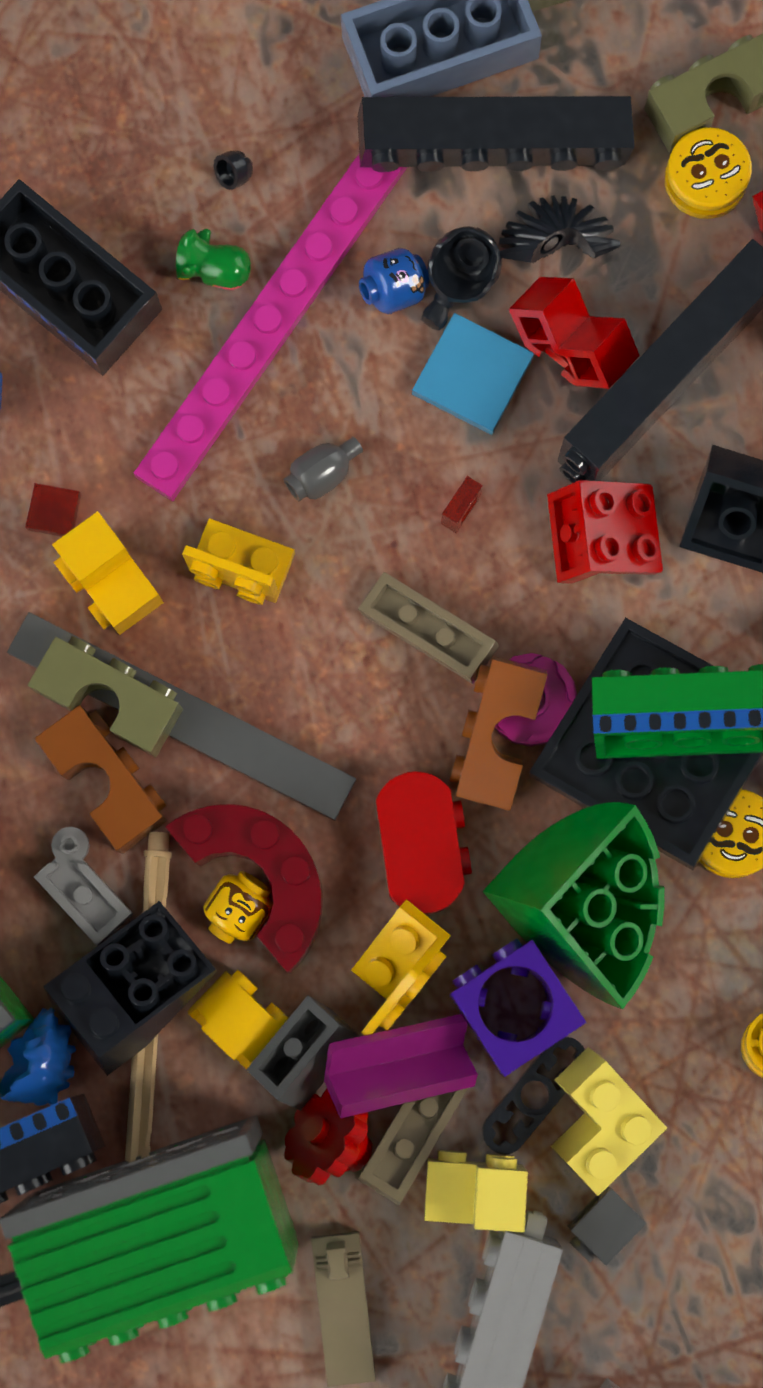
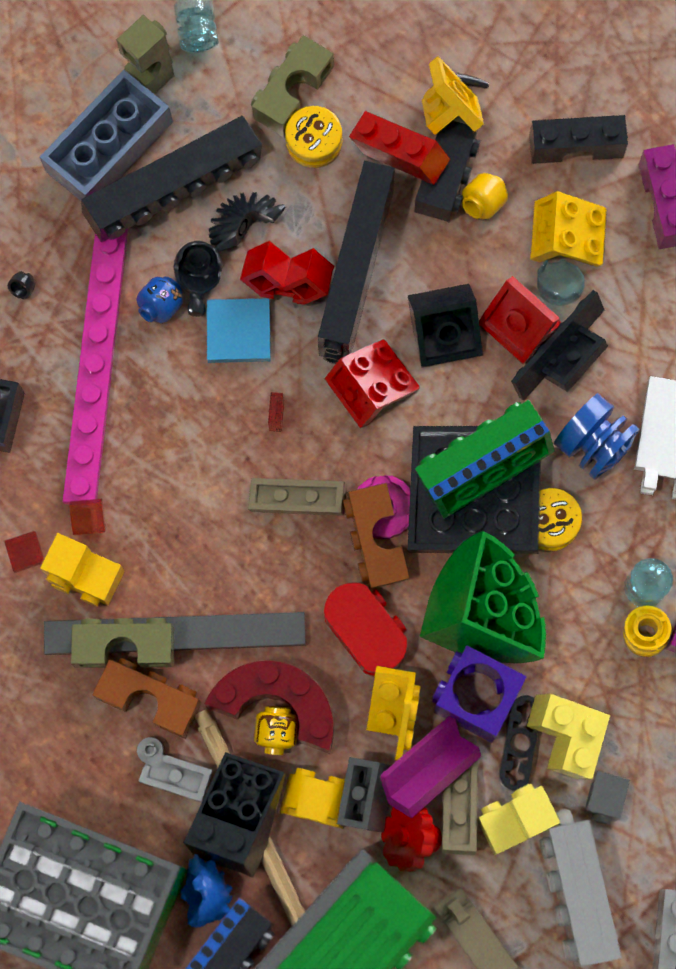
camera: 30 degrees left, 5 degrees down
green animal [176,229,251,290] -> none
yellow bracket [182,518,295,605] -> none
dark grey plant [284,437,363,501] -> none
none -> clear red tile [69,499,106,535]

